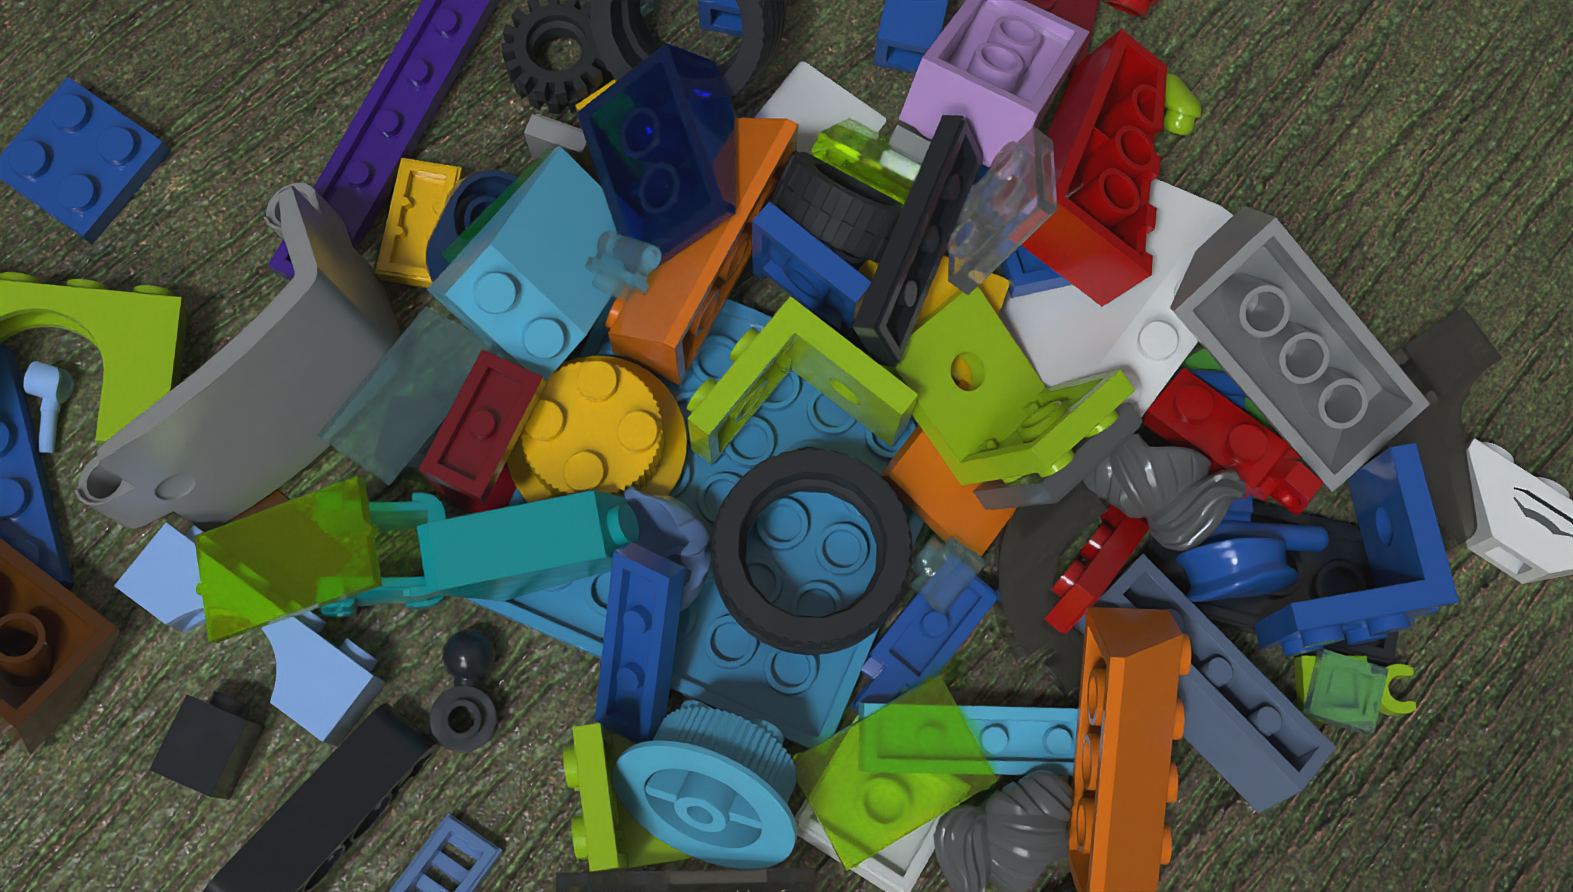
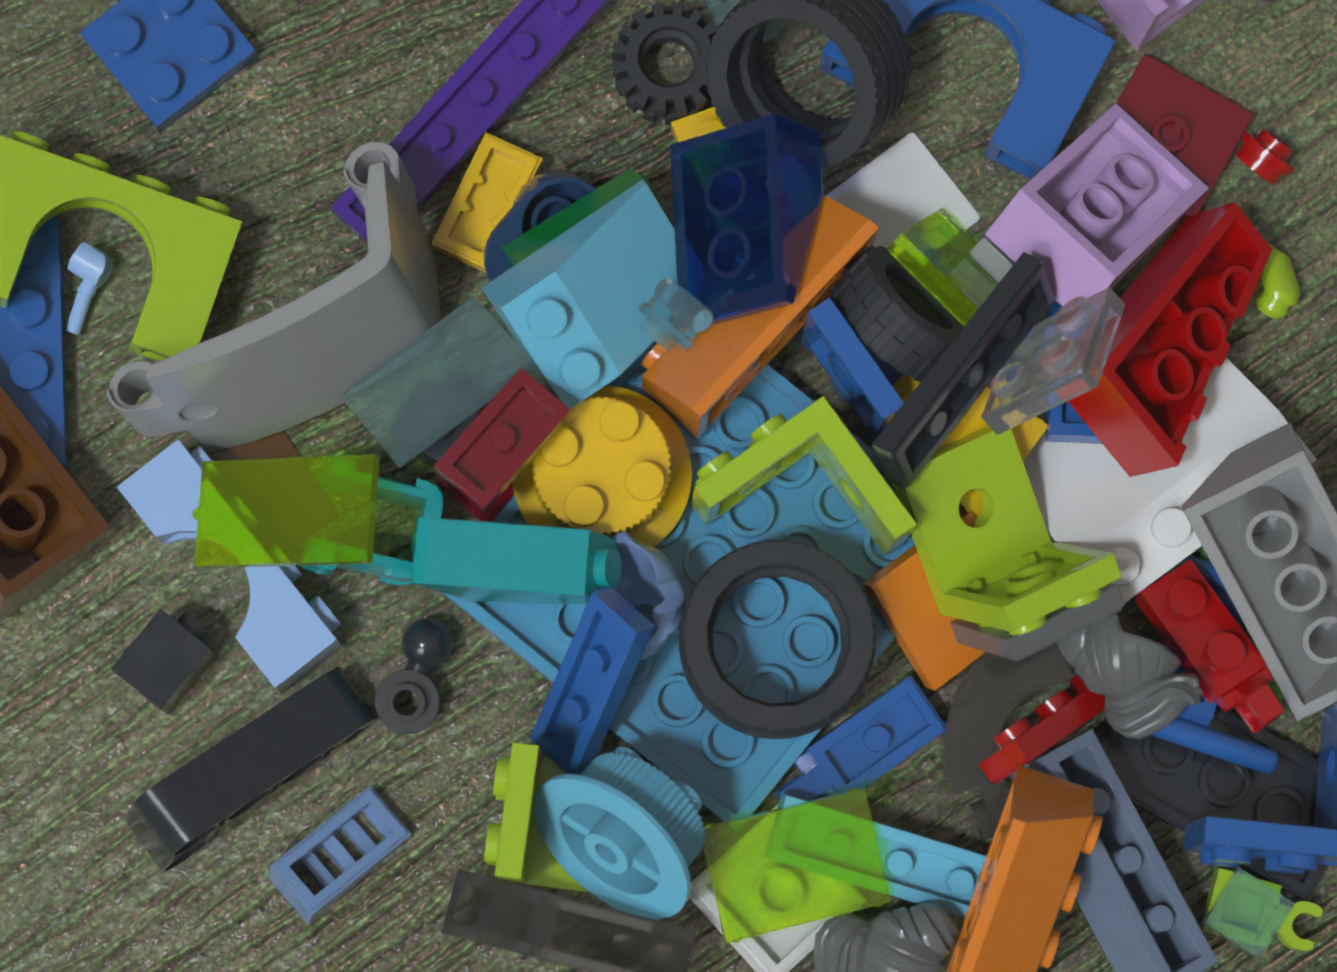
camera: 15 degrees right, 5 degrees up
light grey tile [524,114,595,174] -> none
clear light blue plate [909,535,986,615] -> none
blue piece [1175,538,1299,602] -> none

